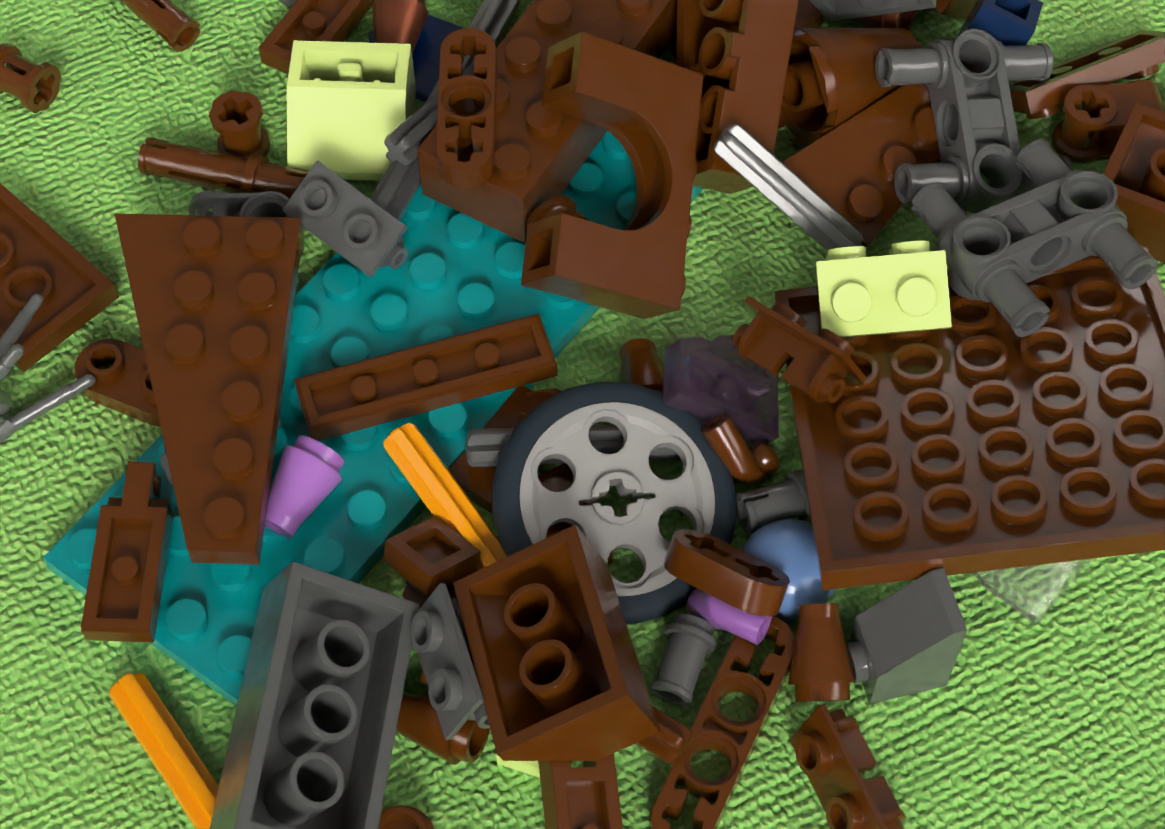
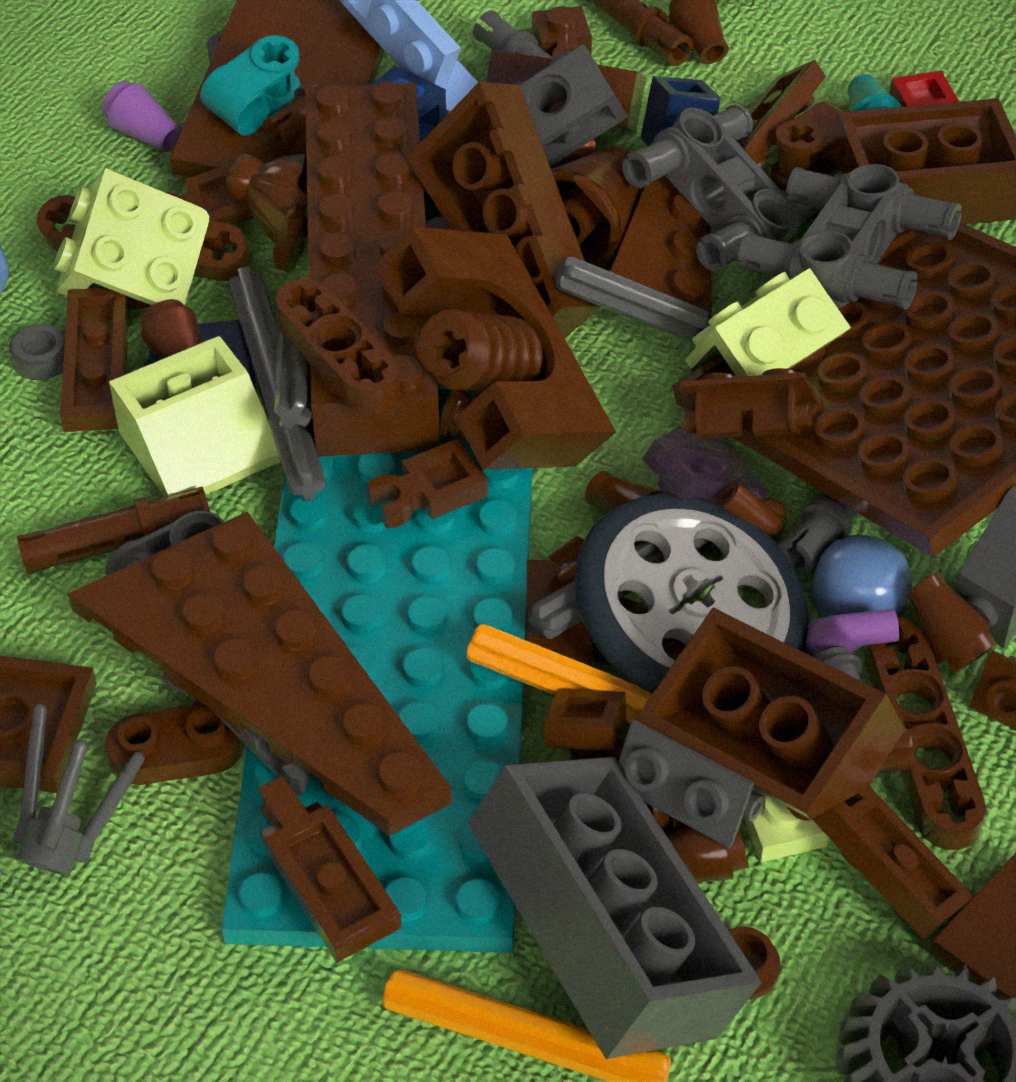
camera: 35 degrees left, 10 degrees down
reddish brown bush [209,91,270,158] -> none
medium lavender cone [265,435,345,538] -> none
dark grey hinge [282,160,408,278] -> none
reddish brown tile [294,313,558,441] -> none
reddish brown beam [663,529,790,617] -> none
none -> reddish brown plate [367,438,488,528]
none -> reddish brown piece [417,309,543,392]

